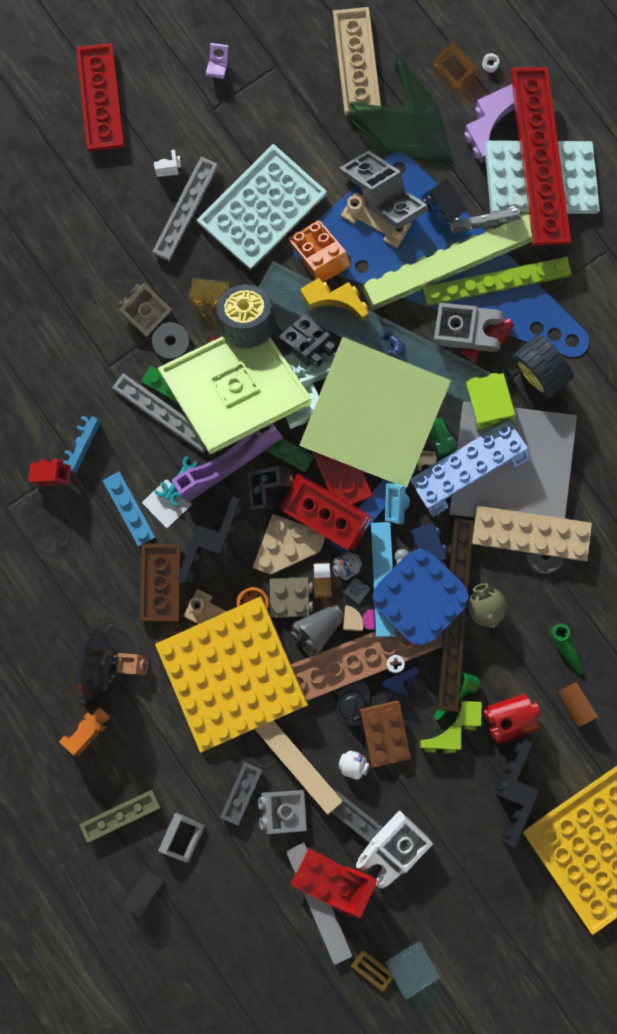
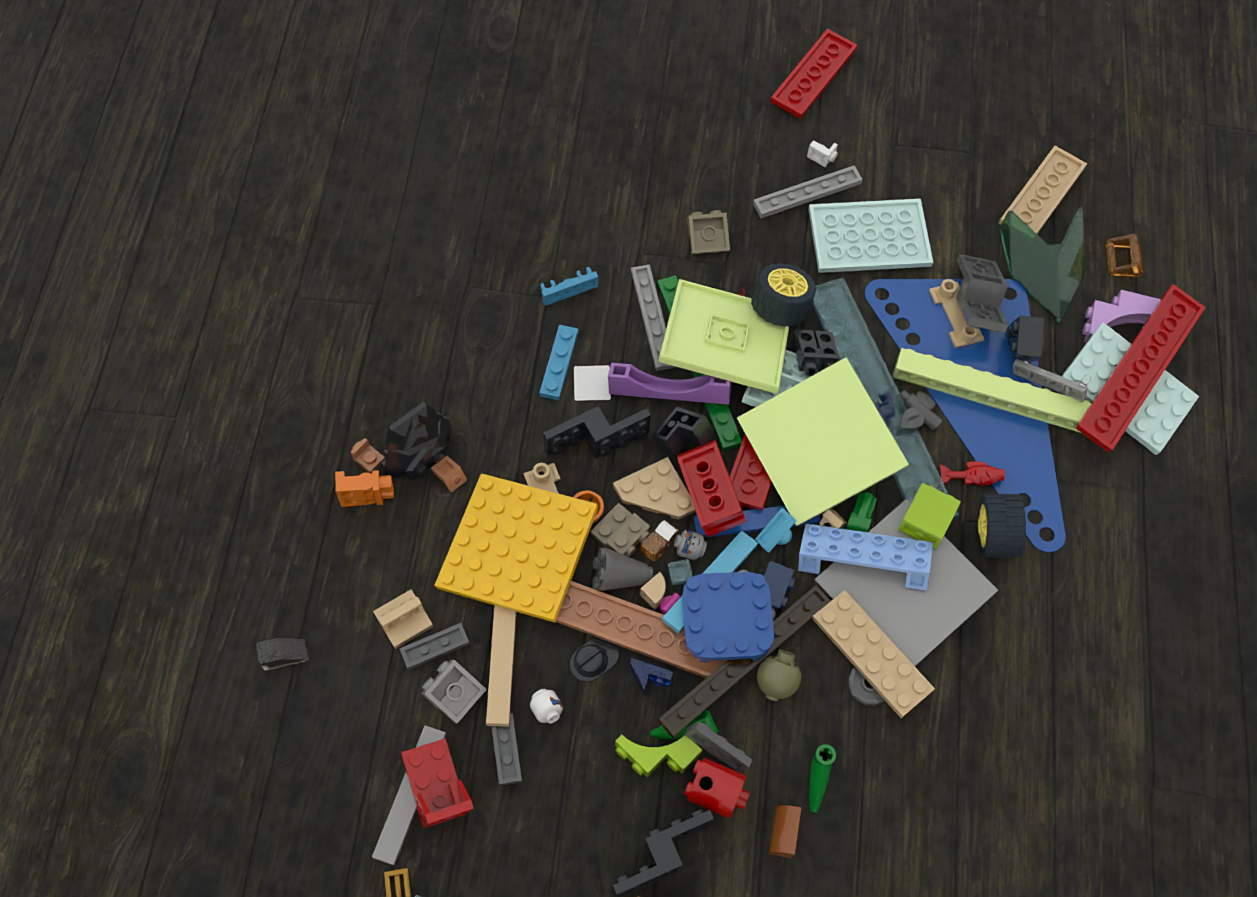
camera: 40 degrees right, 15 degrees down
red brick [28,459,71,486] -> none
olive plate [79,790,161,843] -> none
reddish brown plate [140,544,181,622] -> none
dark grey tile [152,322,190,360] -> none
teal bar [155,456,197,507] -> none
light grey tile [158,813,205,863] -> none
clear yellow bracket [189,278,230,307] -> none
lavender bracket [206,43,228,78] -> none
orange slope [288,220,351,283] -> none
yellow arch [300,278,369,323] -> none
white brick [356,810,433,888] -> none
dark orange plate [360,700,411,768] -> none
white bush [386,655,405,673] -> none
lime plate [422,257,572,307] -> none
light grey brick [434,303,505,352] -> none
white bush [482,53,499,72] -> none
none -> nougat bracket [351,438,385,474]
none -> tan bracket [373,590,433,649]
none -> dark grey plate [684,721,752,772]
none -> dark grey plant [899,390,942,430]

